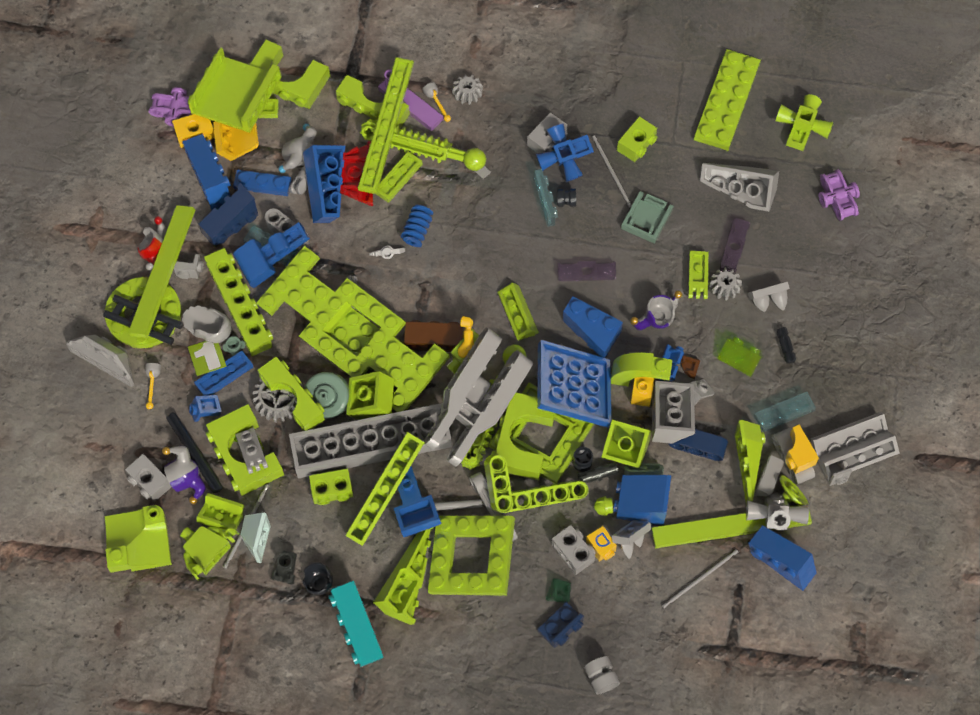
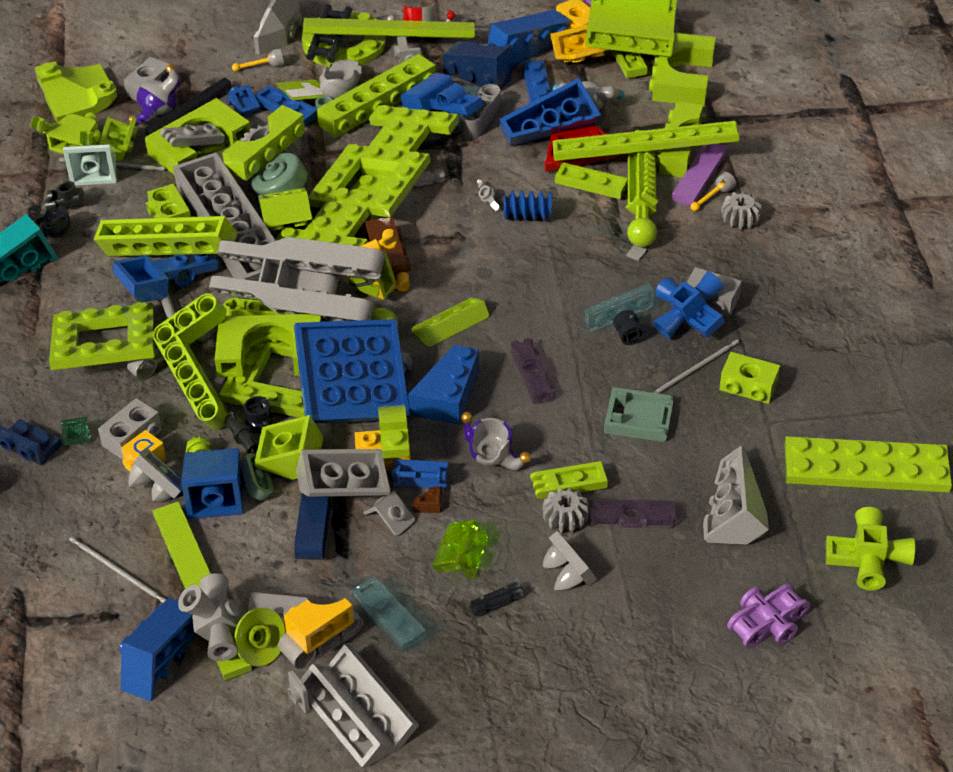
camera: 75 degrees right, 20 degrees down
lime wedge [373,527,434,625] -> none
lime wedge [734,420,765,505] -> none

